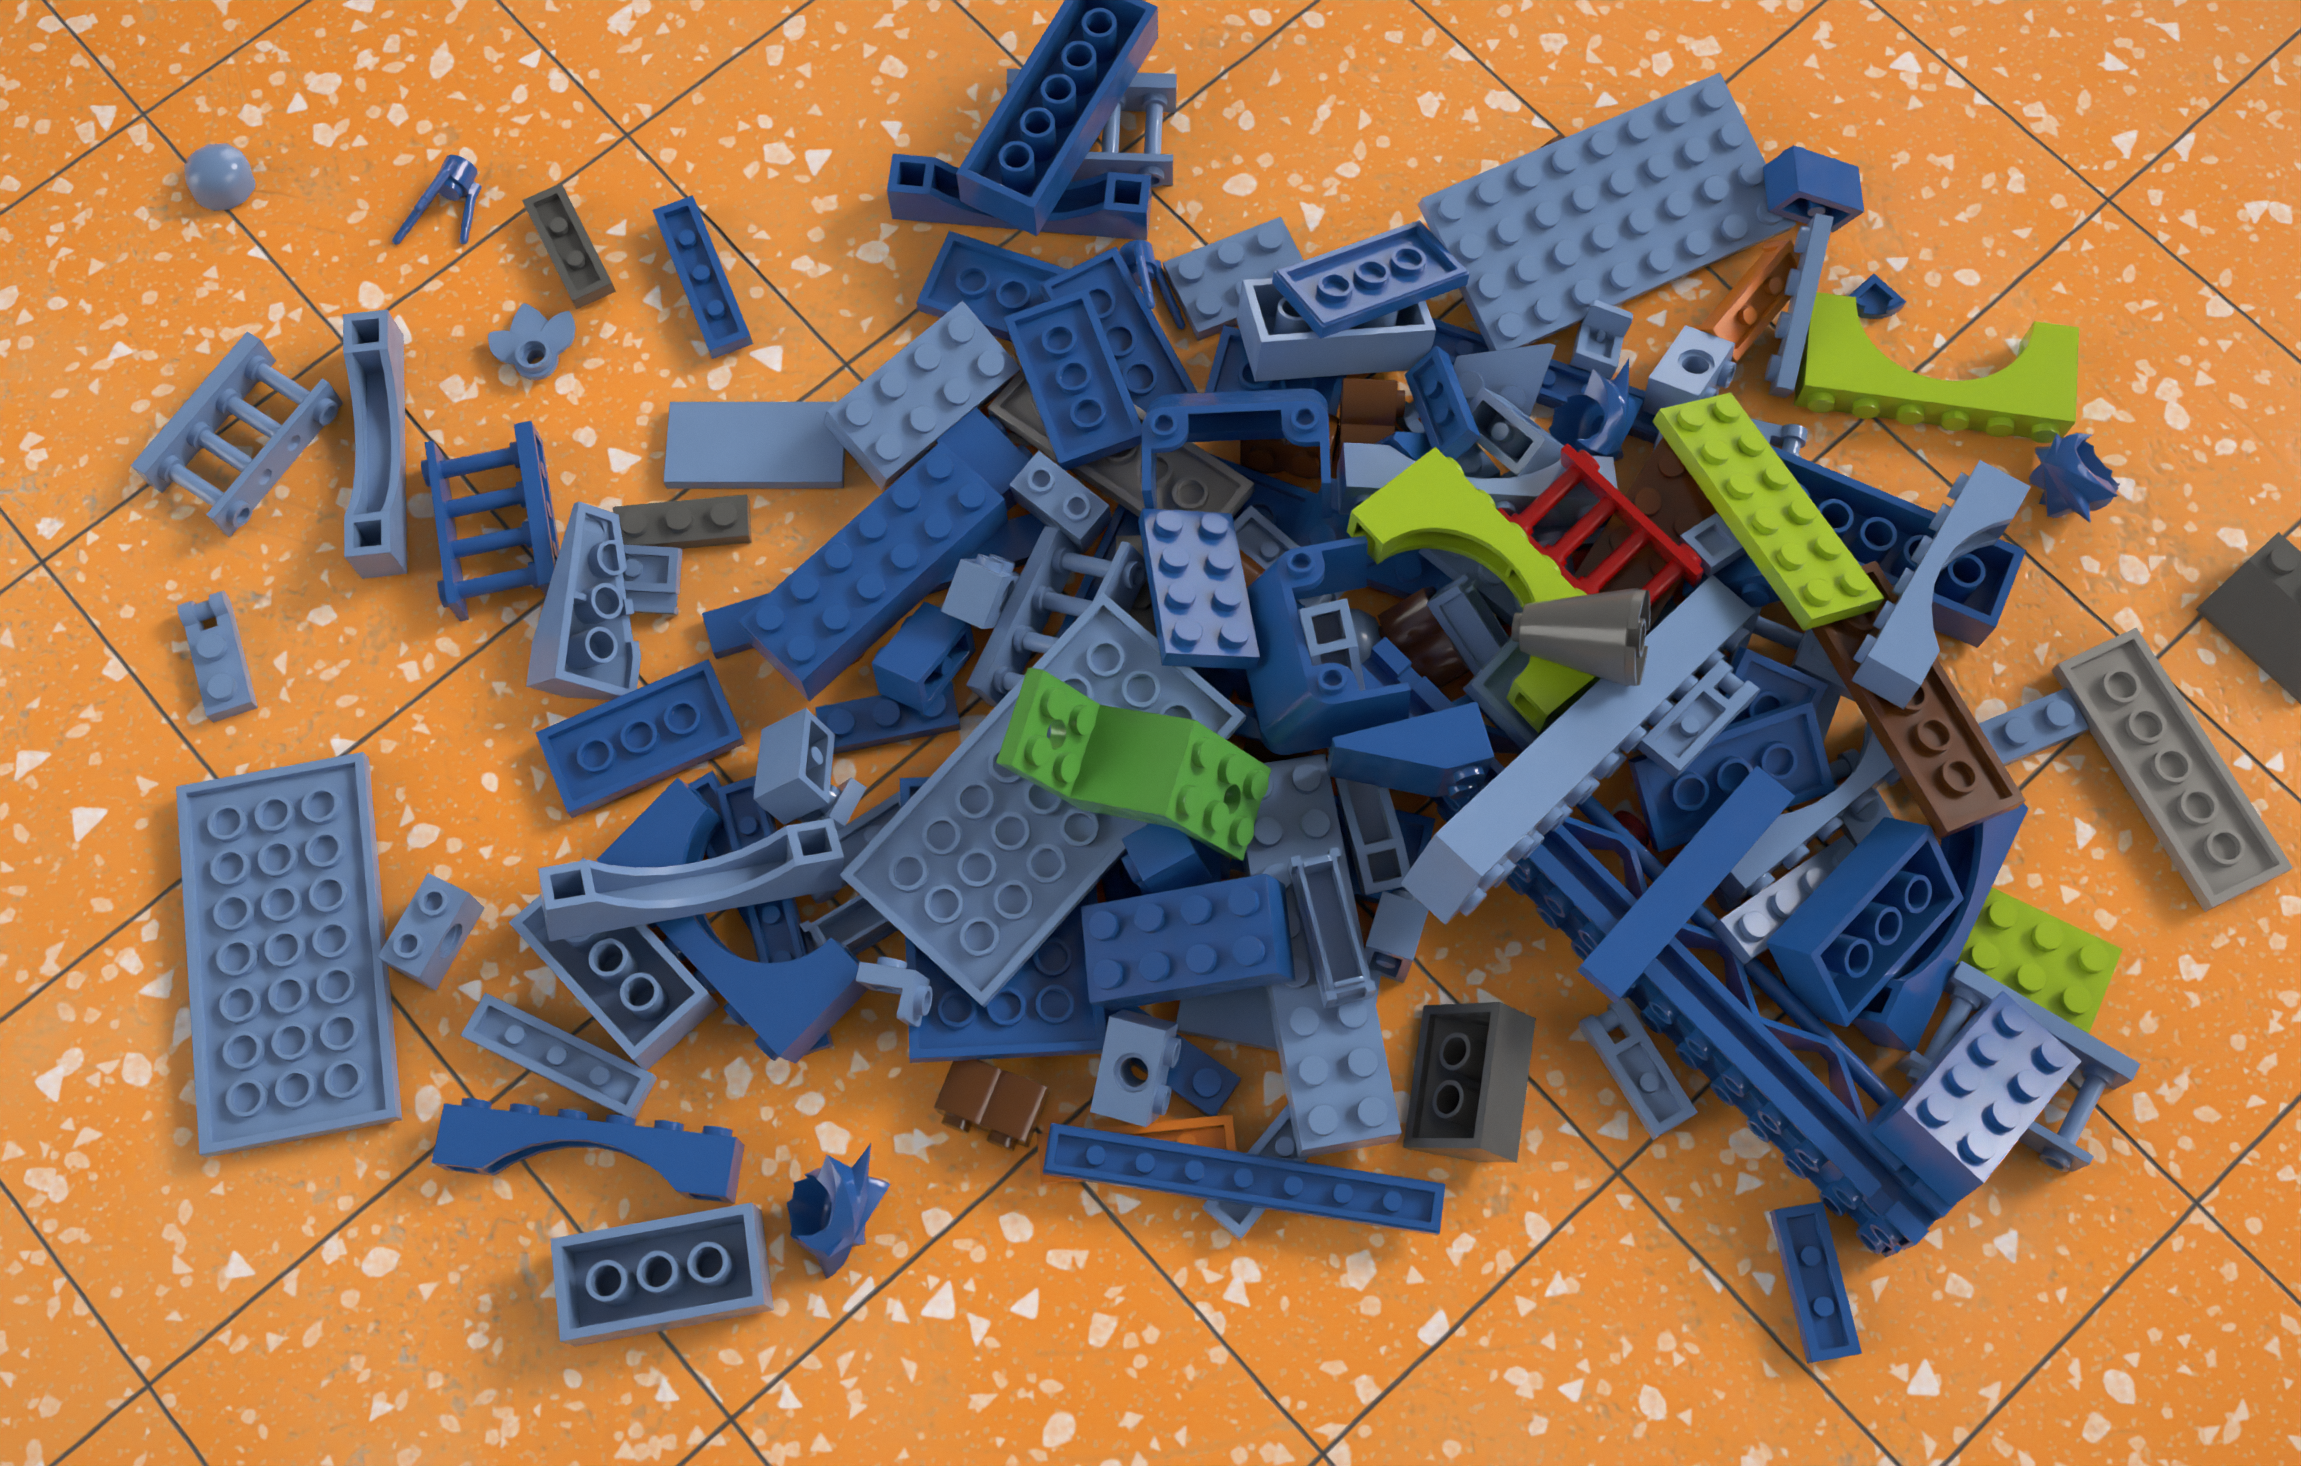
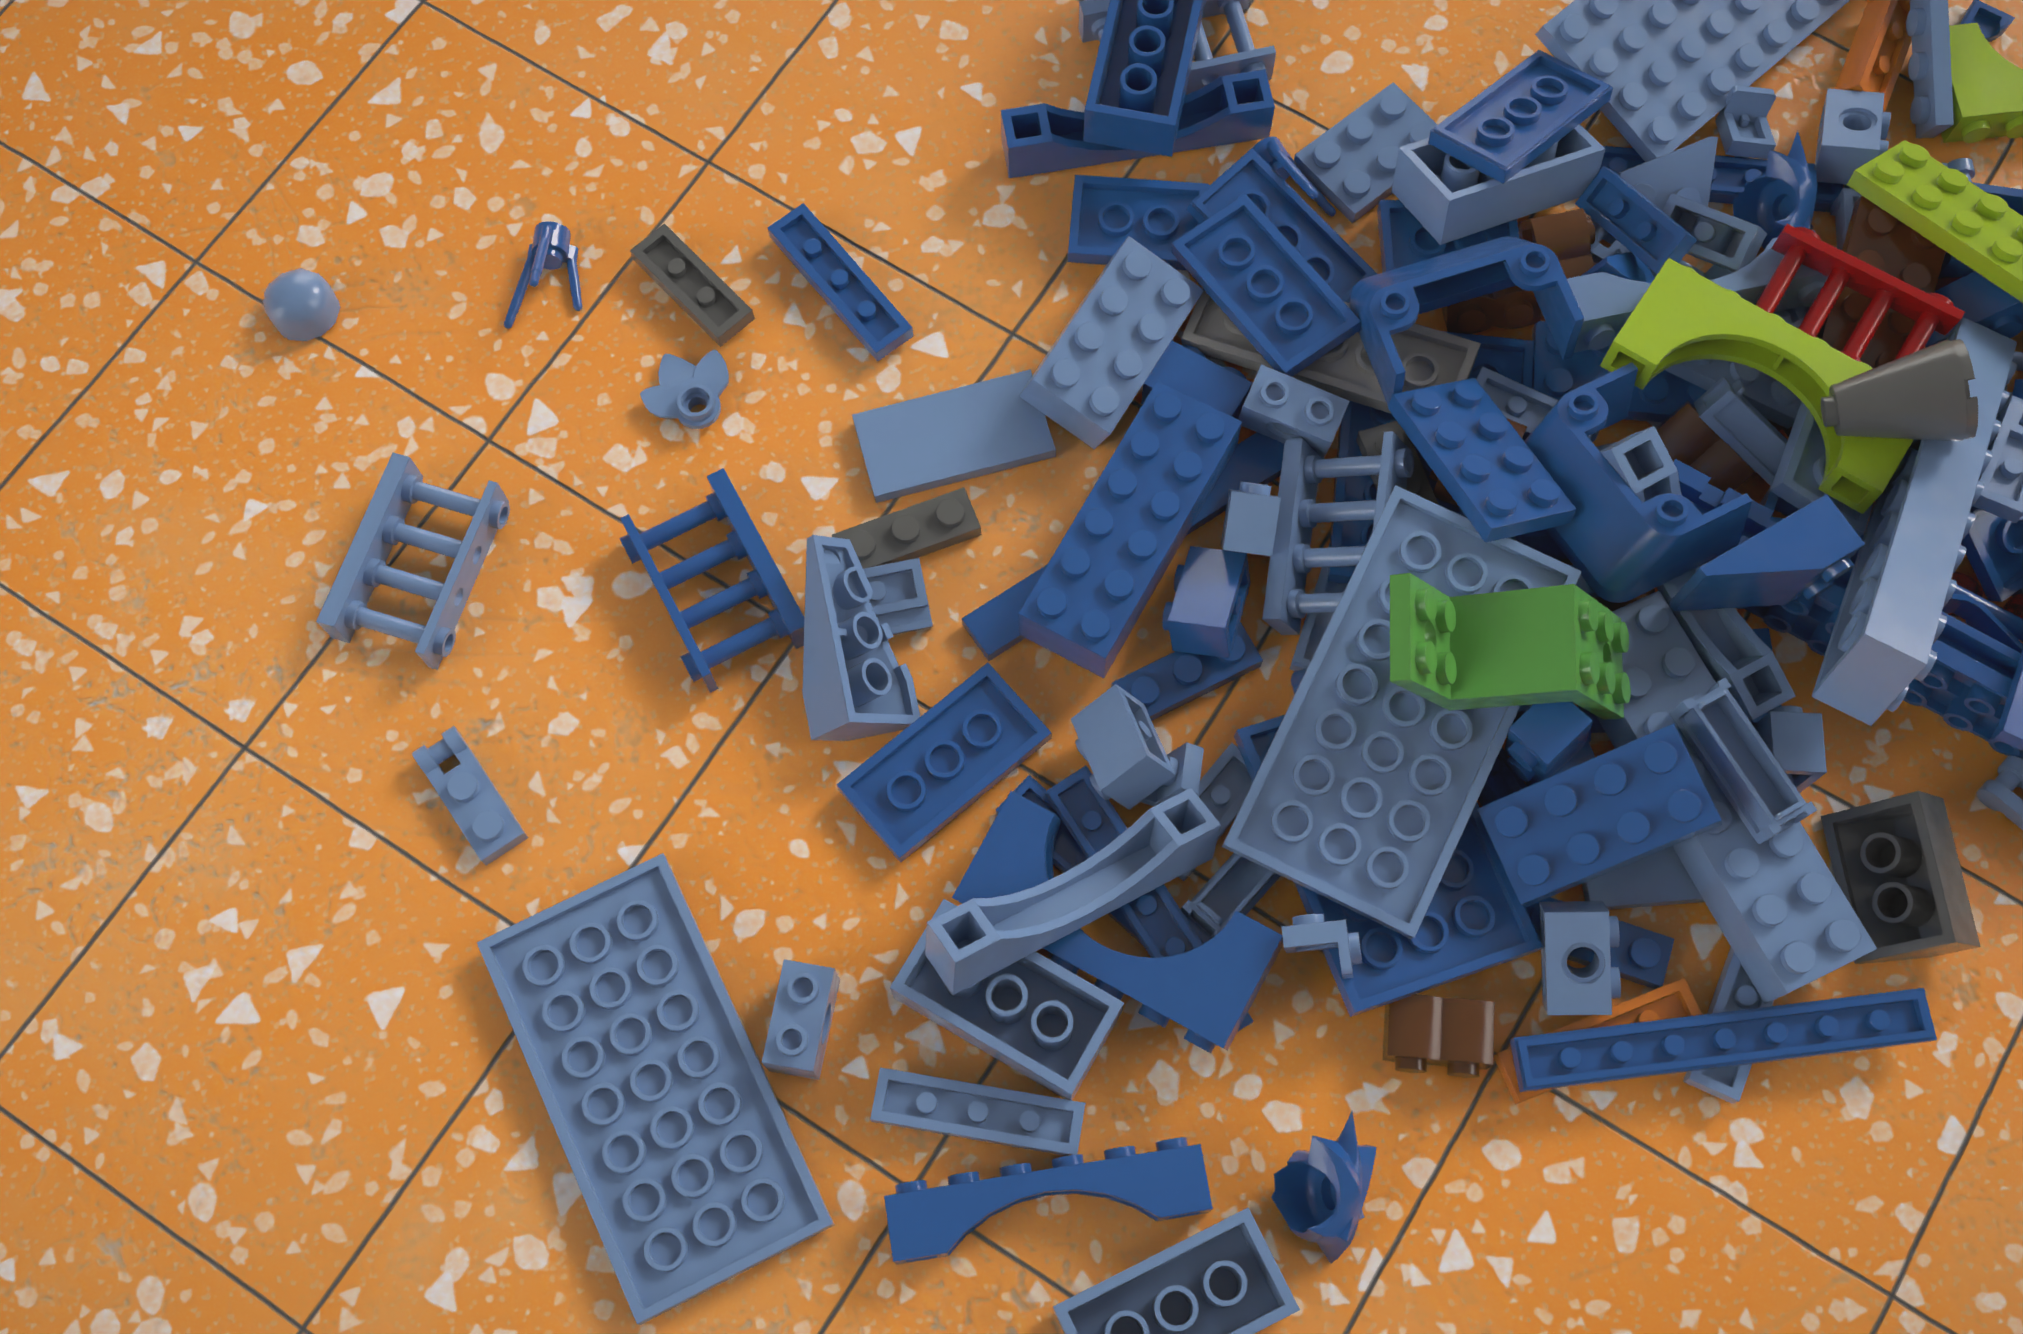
camera: 15 degrees left, 0 degrees up
medium blue arch [343,310,407,579] -> none
medium blue plate [1678,513,1745,577] -> none

